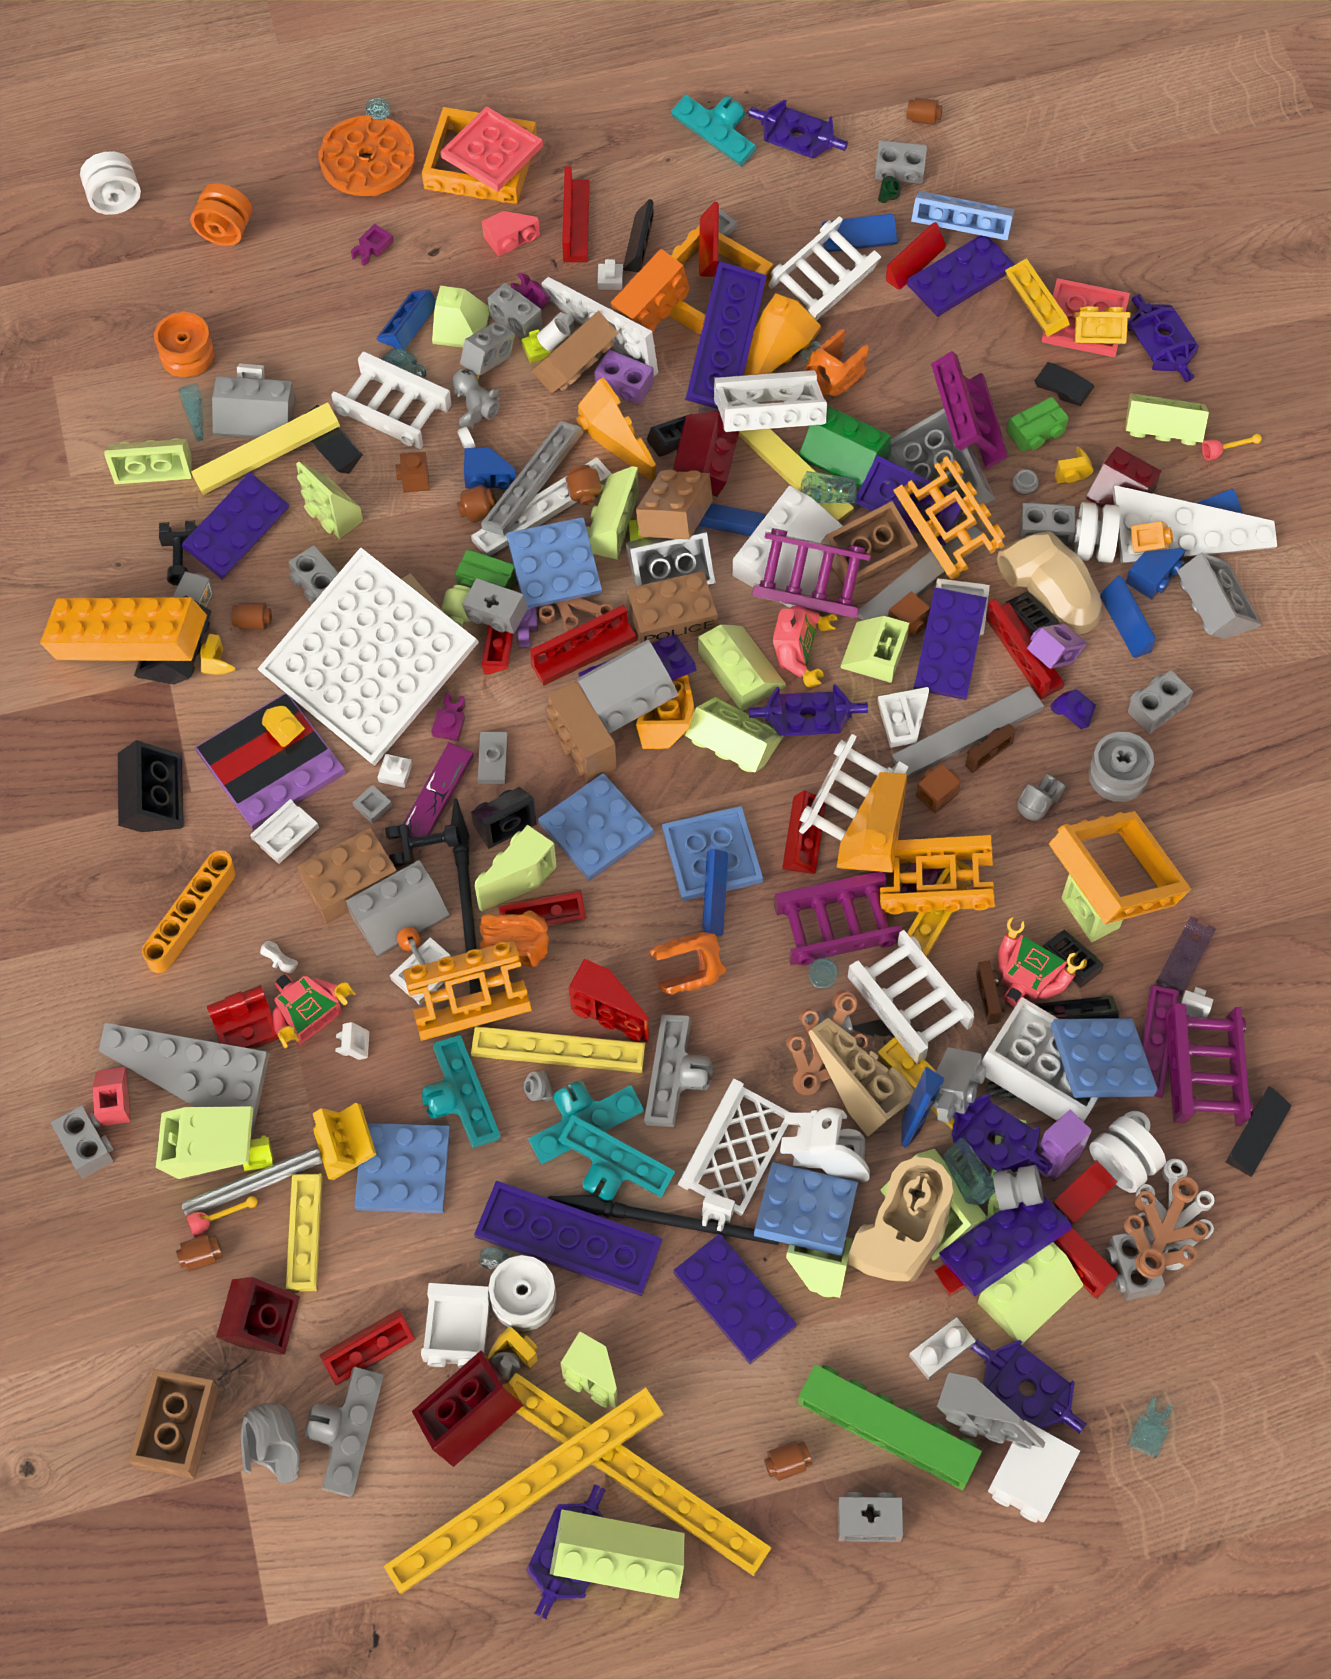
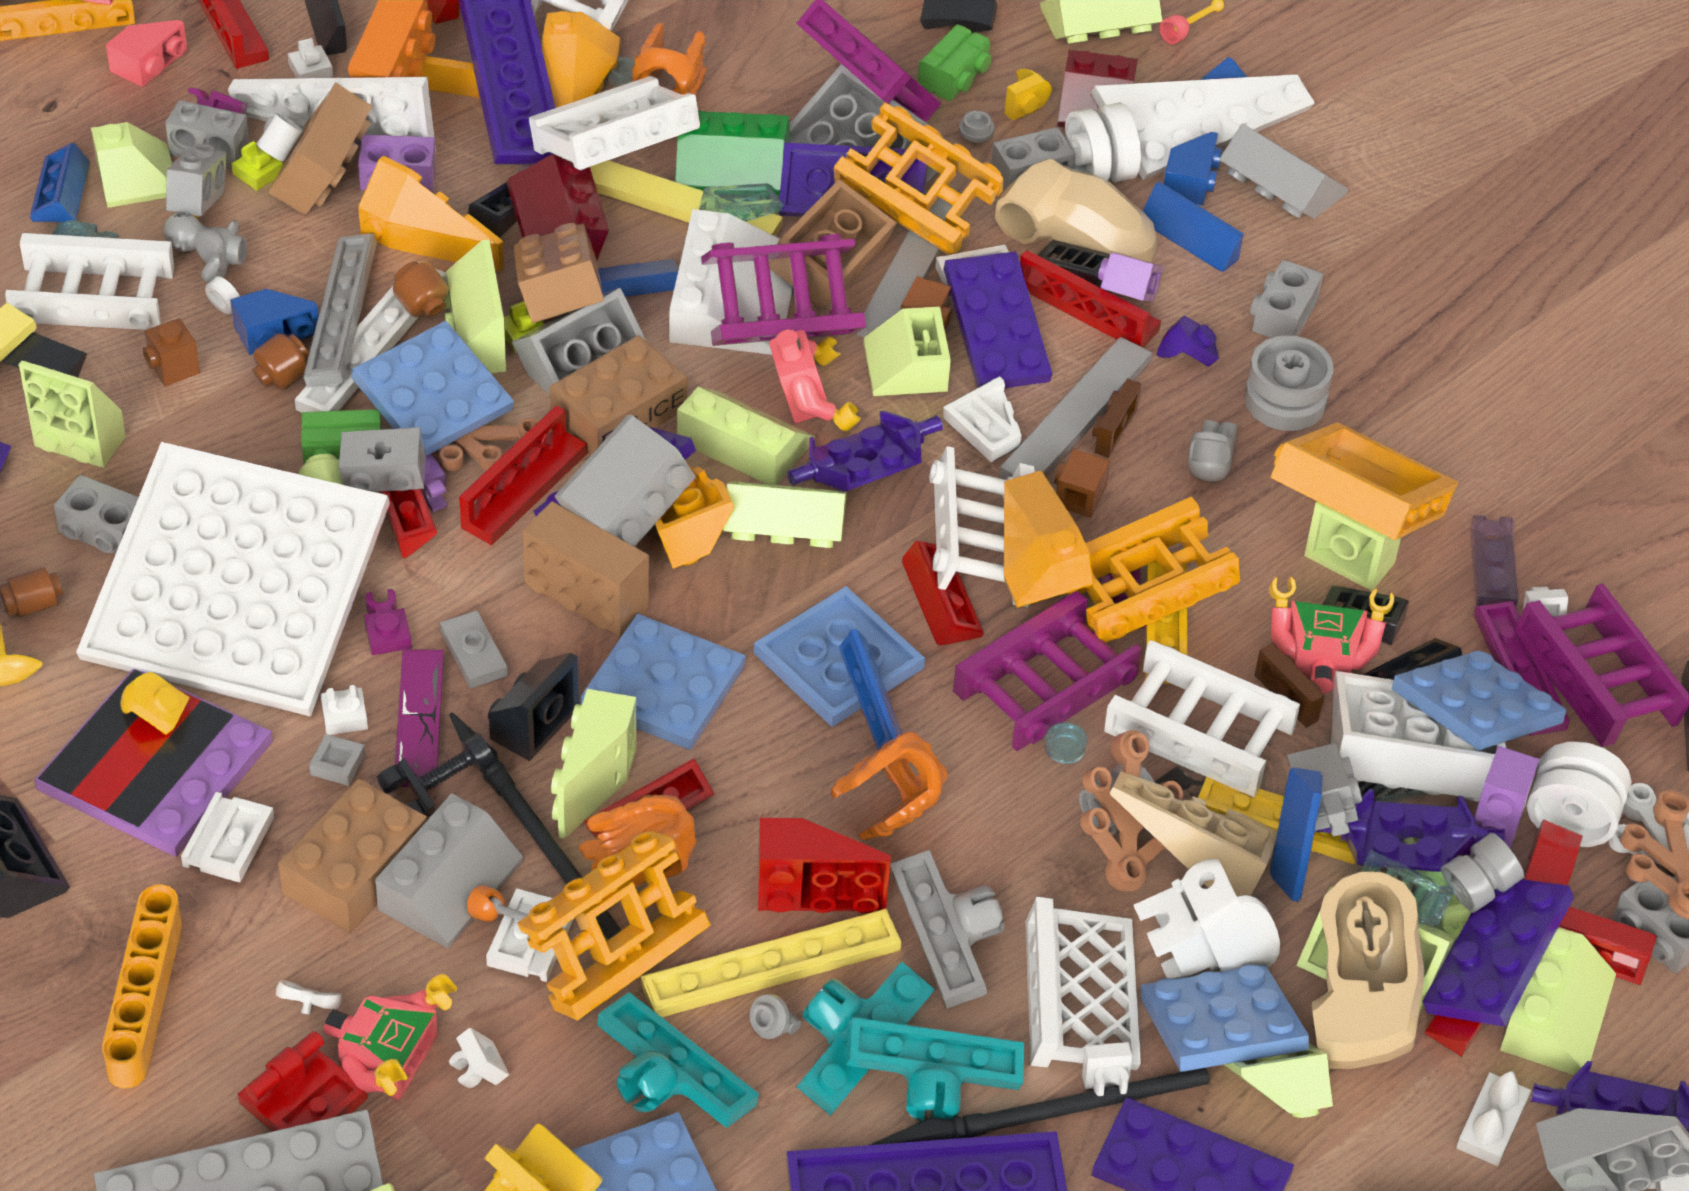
camera: 30 degrees left, 15 degrees down
light orange bracket [1131,521,1173,553] -> none

